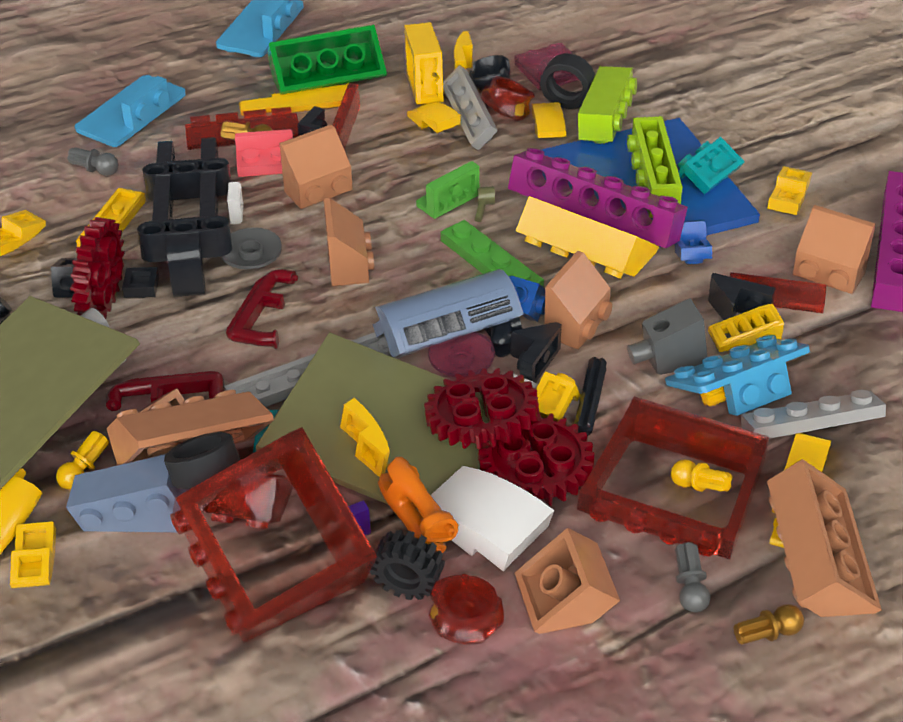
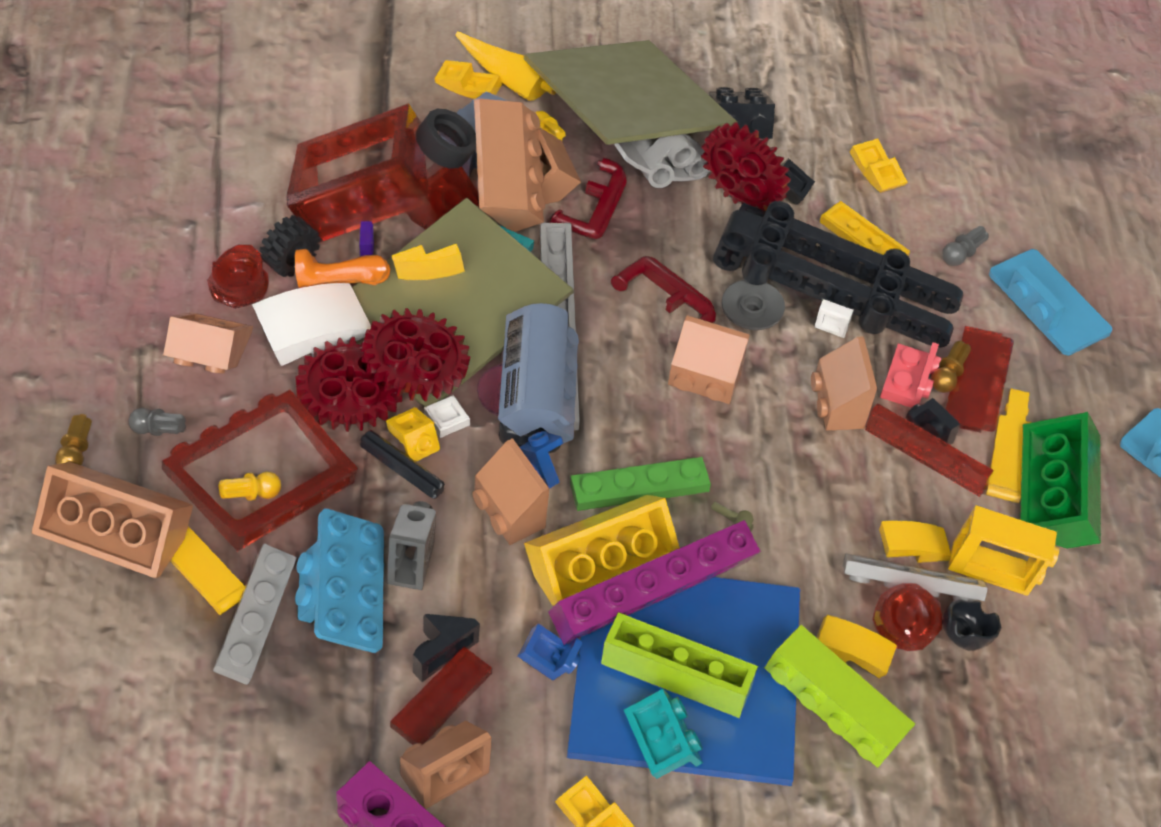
camera: 110 degrees right, 10 degrees up
bright green bracket [416,161,480,219] -> none
yellow slope [454,31,473,70] -> none
black slope [511,322,562,383] -> none
clear pink plate [515,43,579,91] -> none
black tyre [540,53,595,109] -> none
yellow slope [708,304,784,352] -> none

